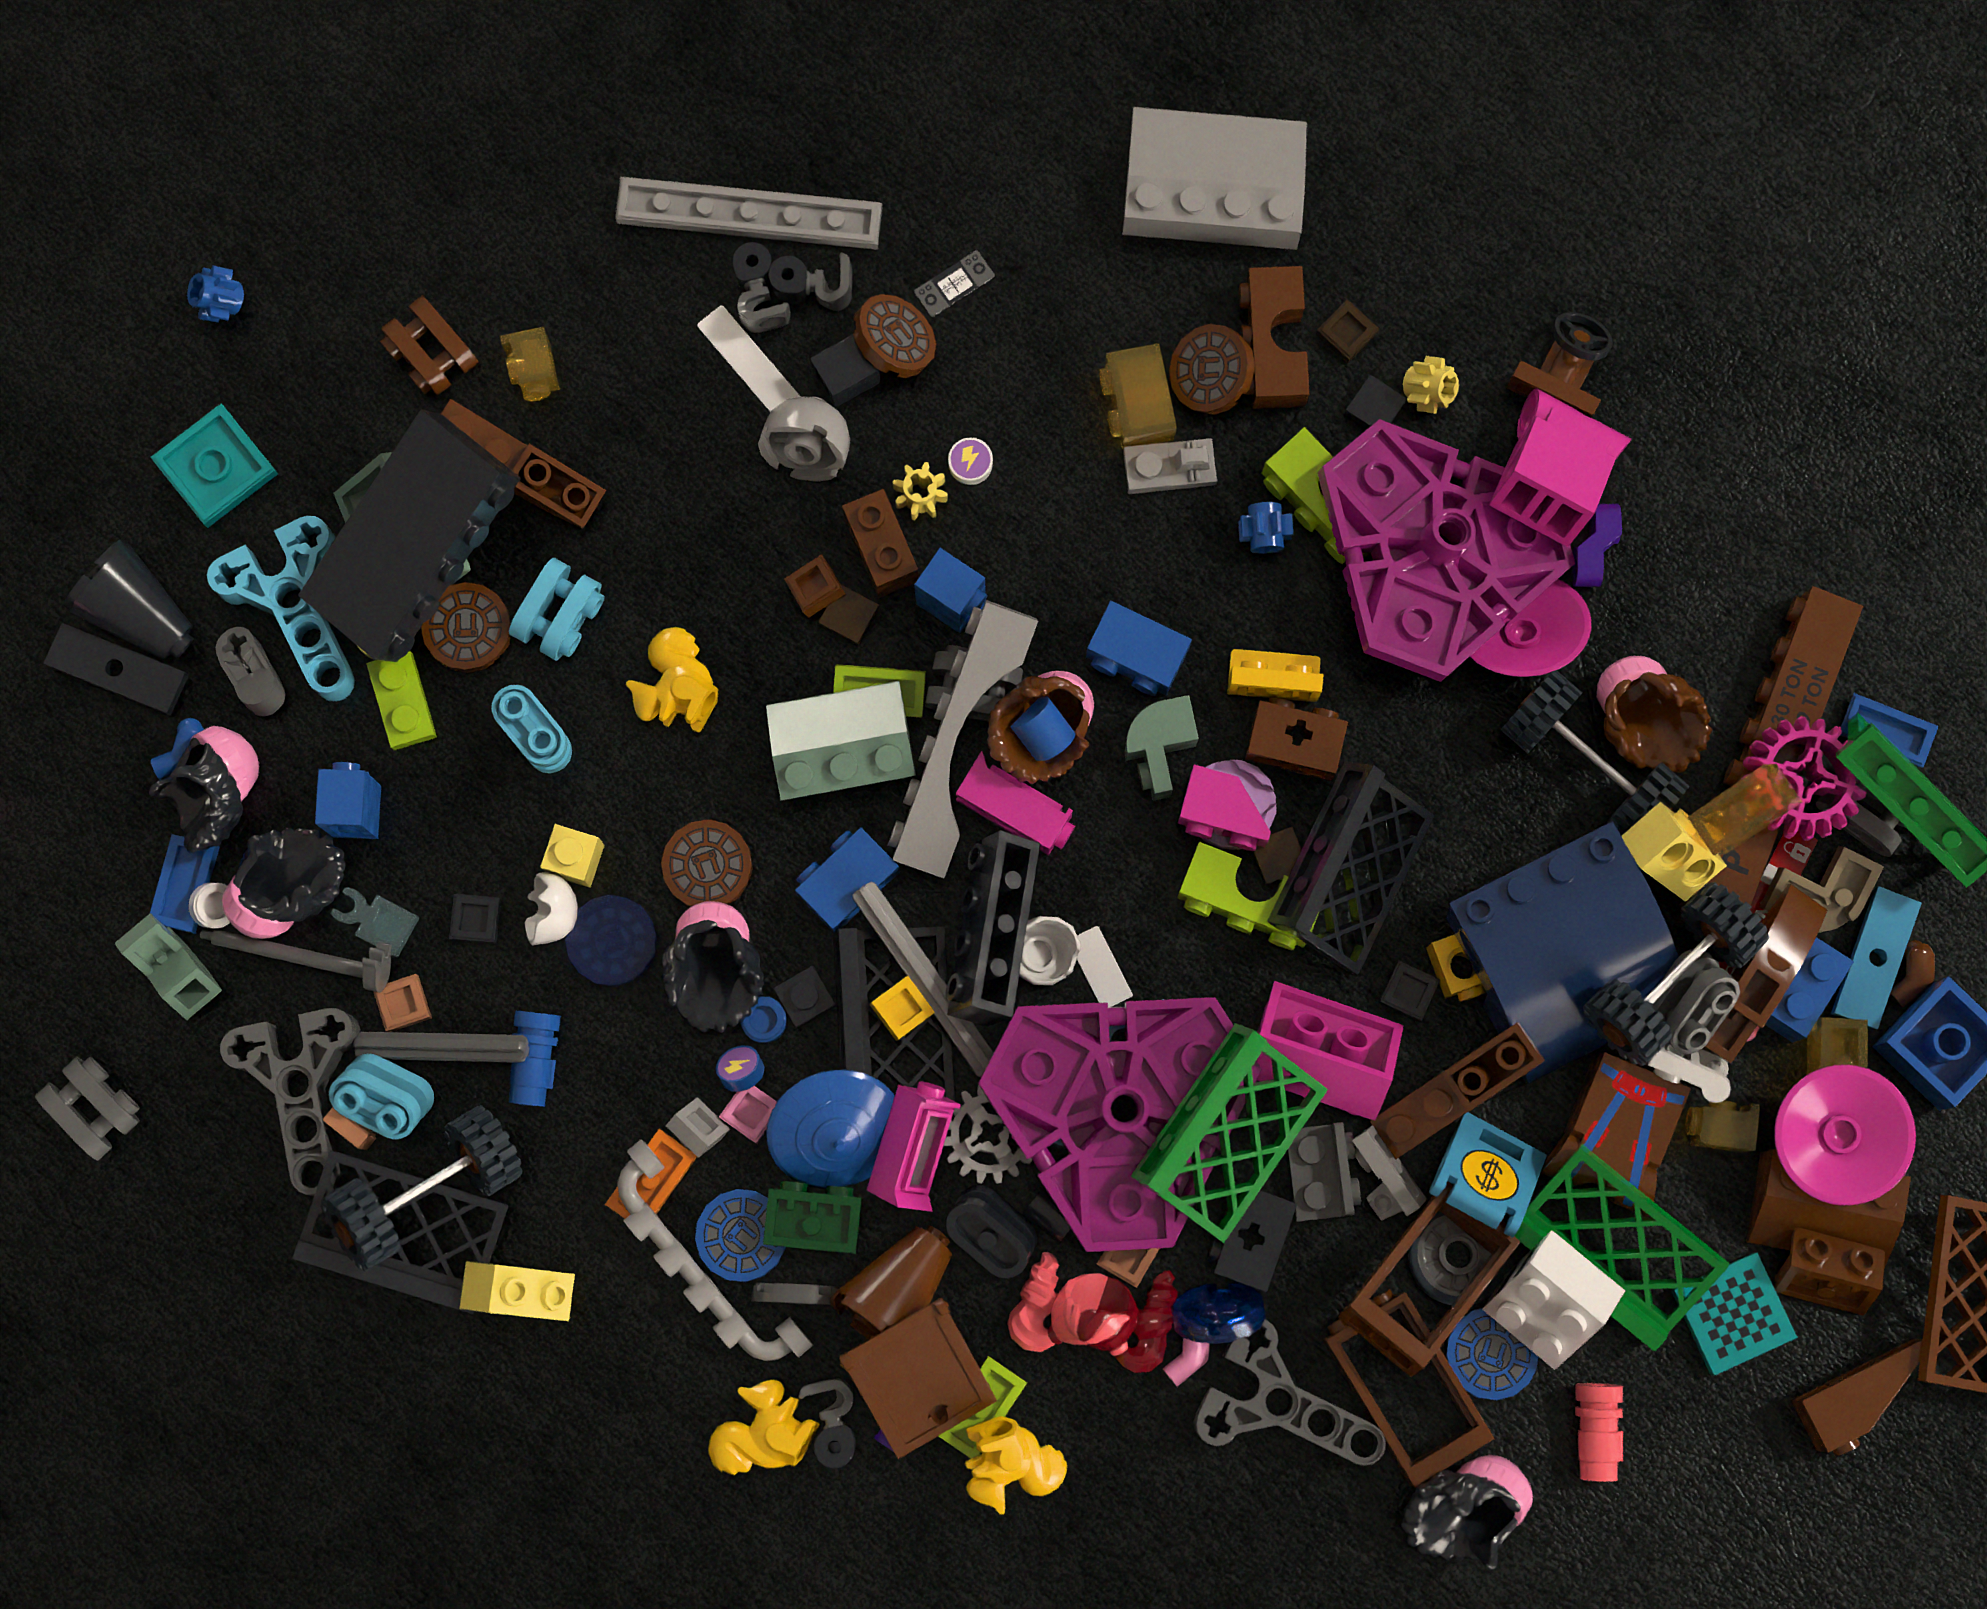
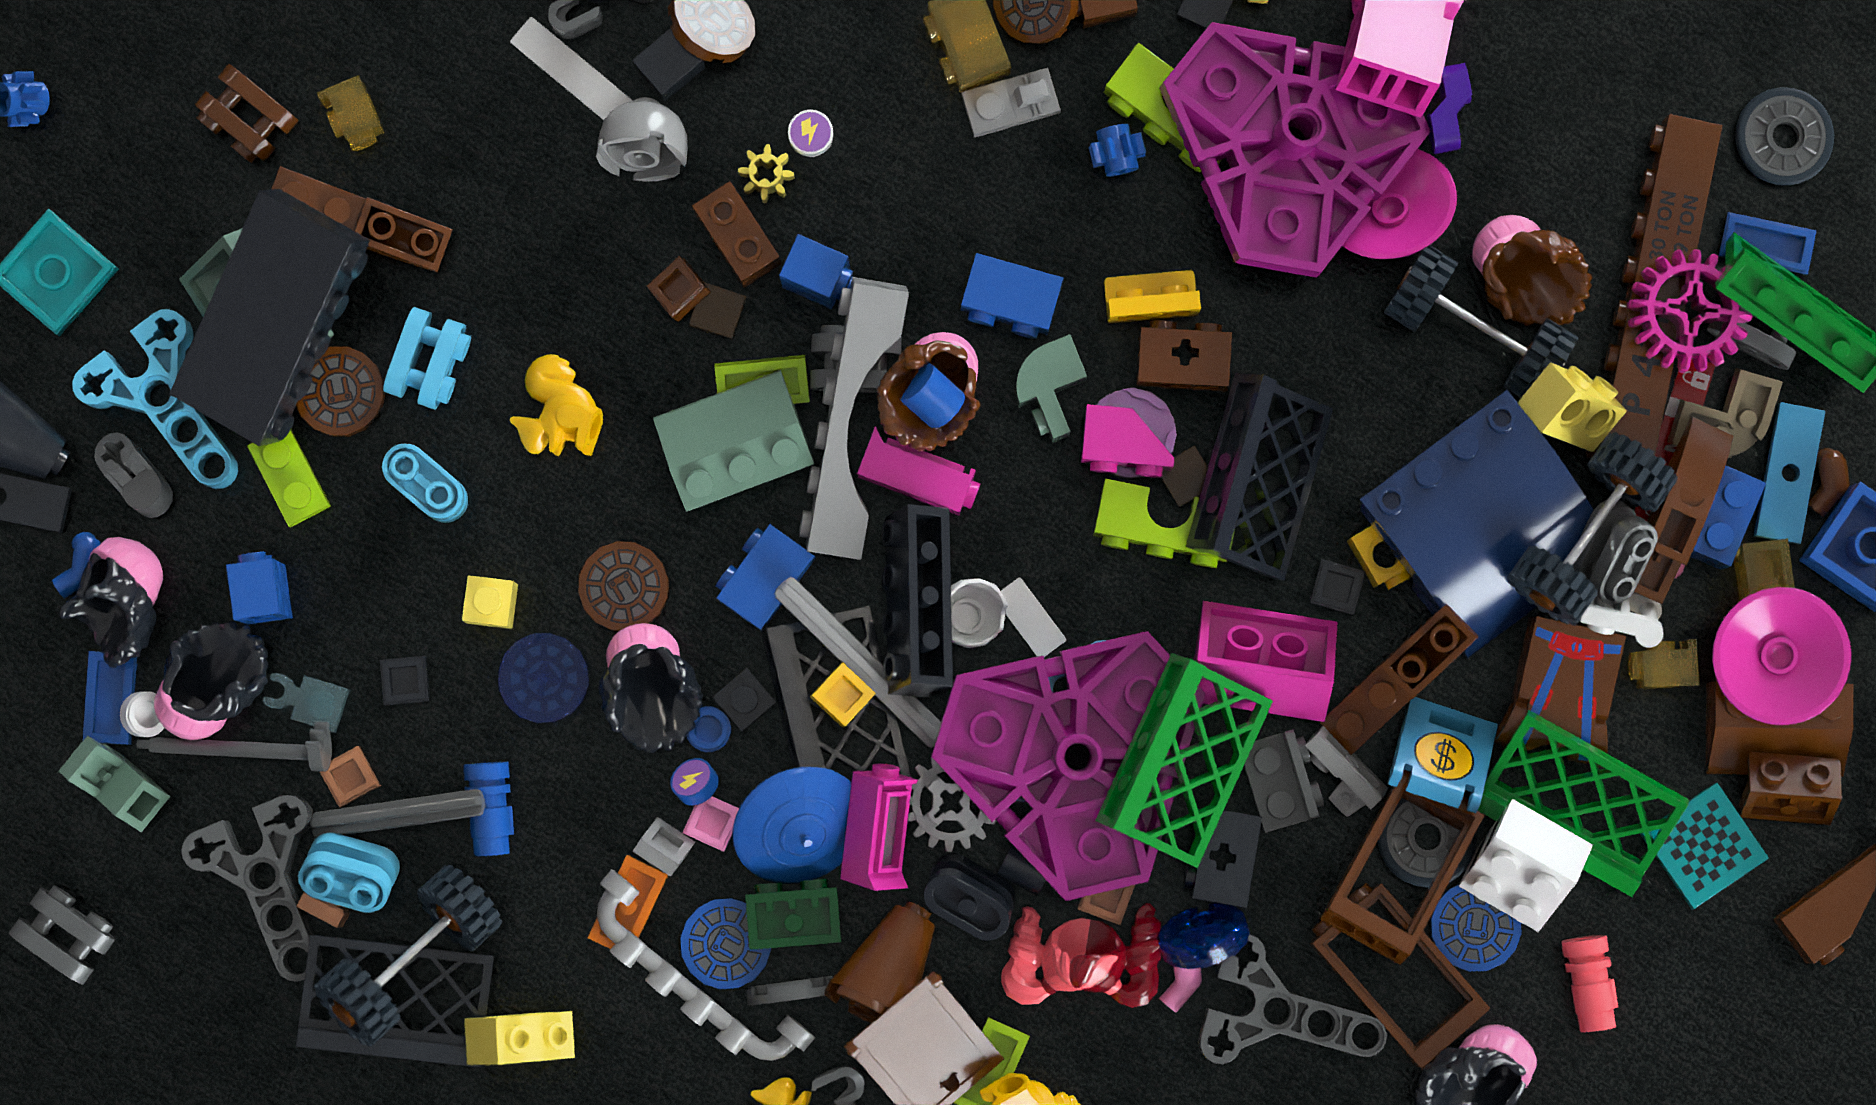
camera: 10 degrees left, 5 degrees up
white hair [525,872,578,945] -> none
clear yellow brick [1687,764,1802,856] -> none
none -> dark grey wheel [1735,88,1834,185]

